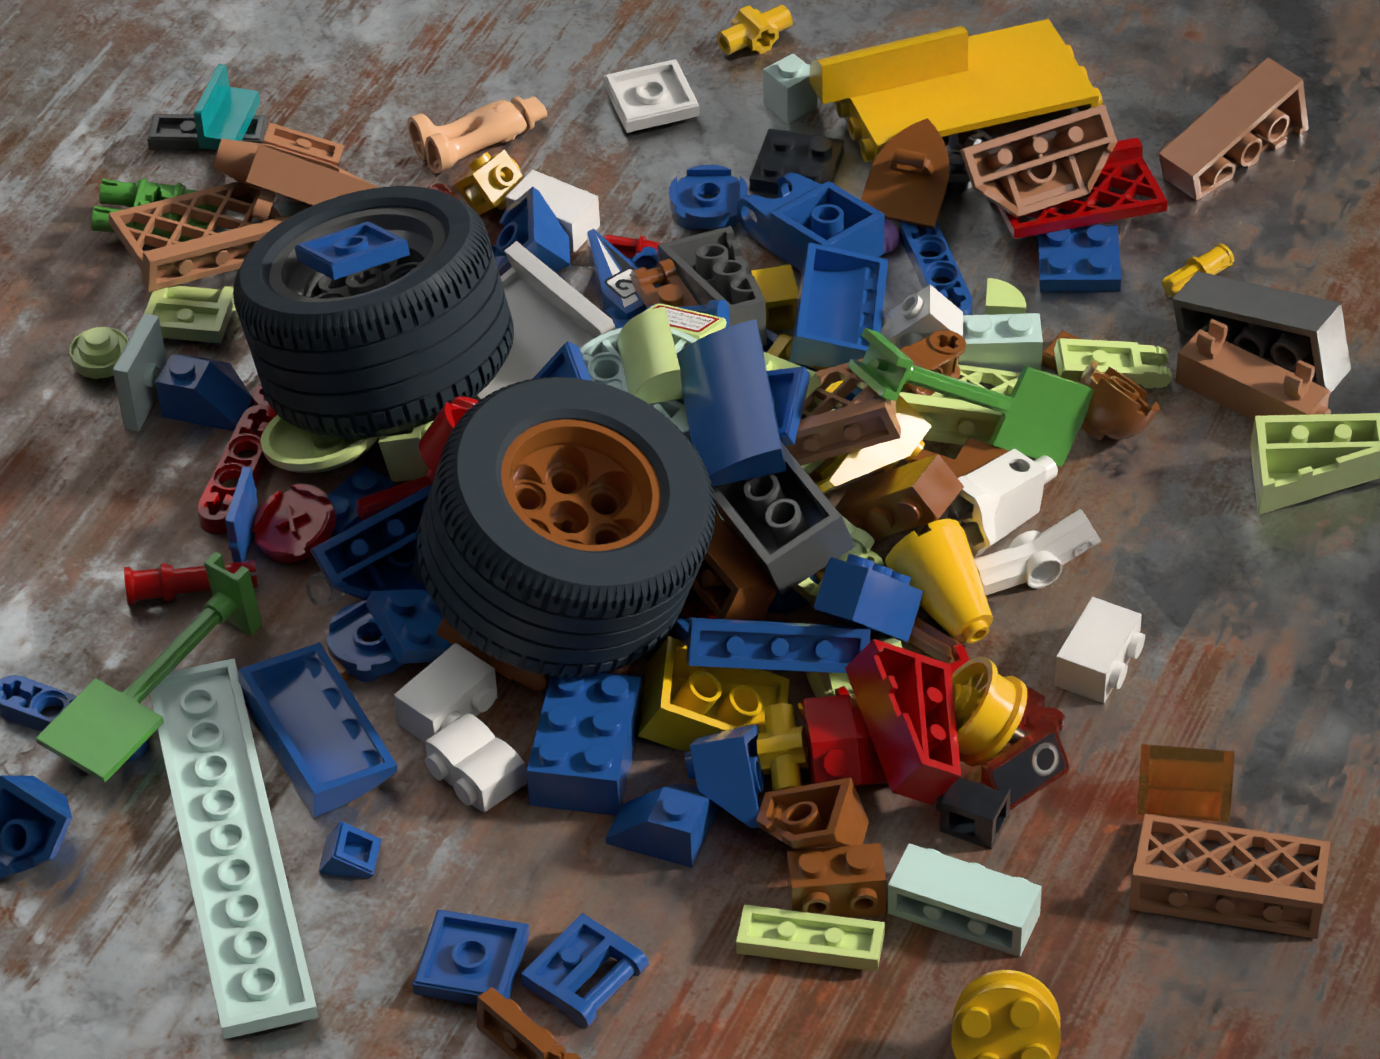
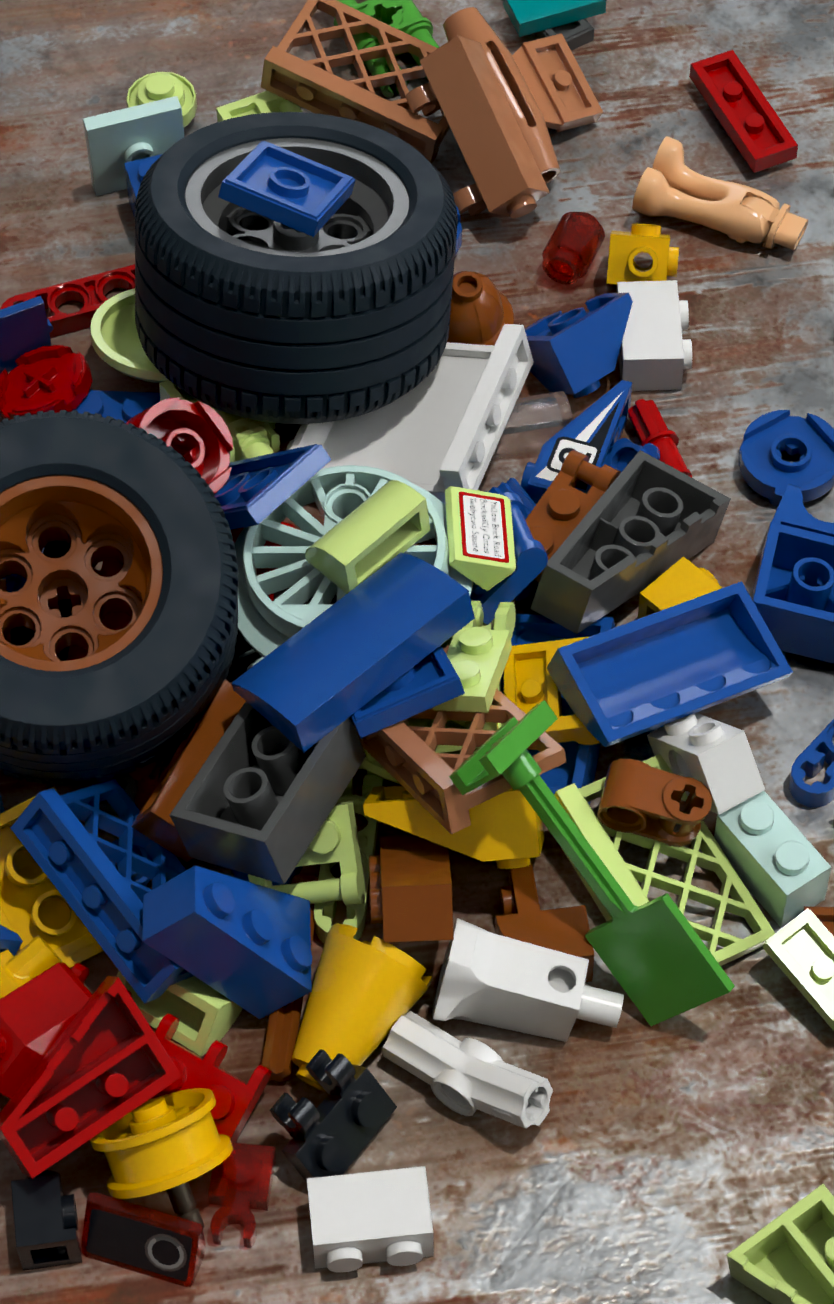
camera: 55 degrees right, 10 degrees up
dark orange cylinder [1077,361,1160,440] -> none
none -> black plate [270,1049,397,1182]
none -> red plate [689,49,798,173]

